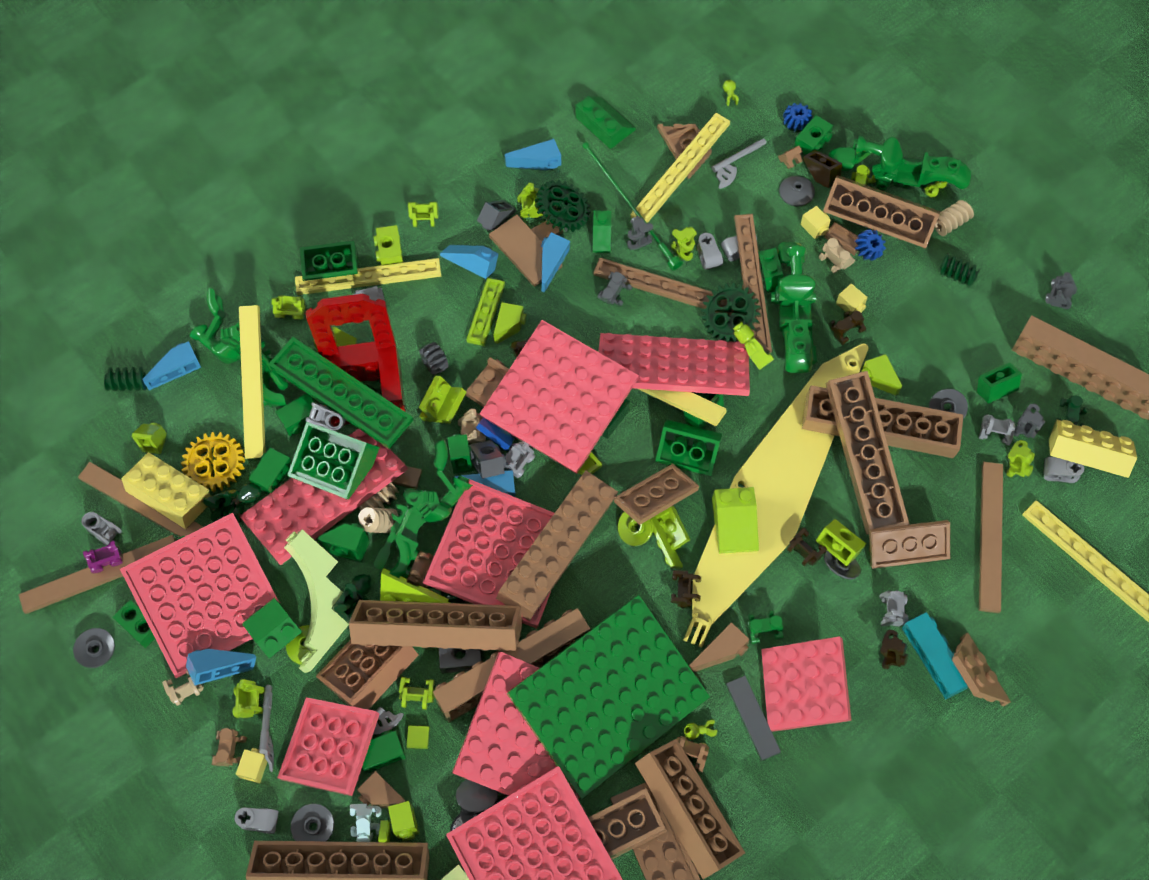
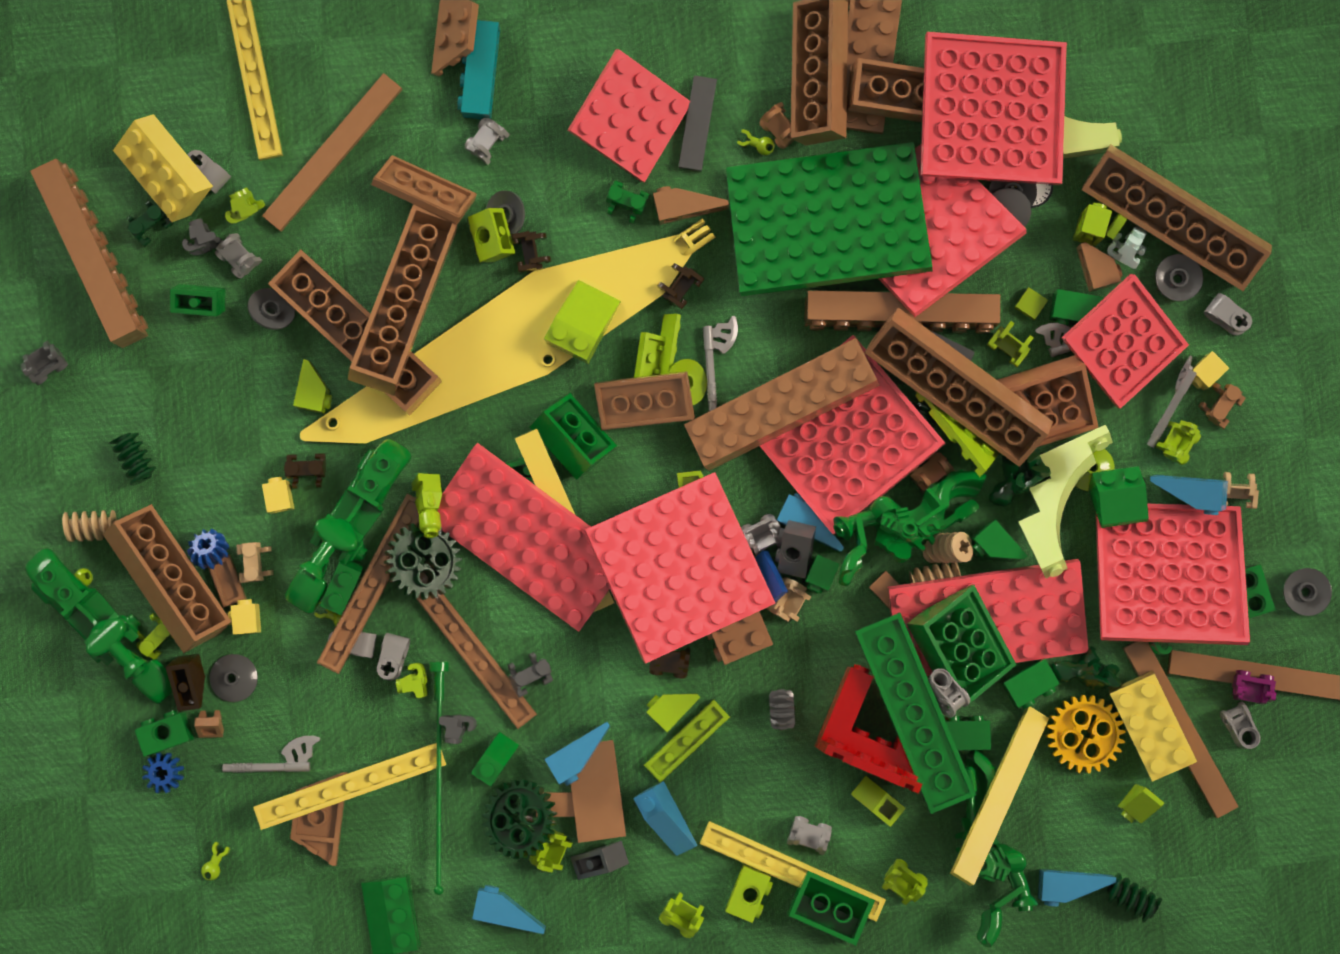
camera: 150 degrees left, 20 degrees up
lime bracket [419,376,466,424] -> none
dark brown piece [880,630,908,669] -> none
none -> light grey piece [703,316,738,412]

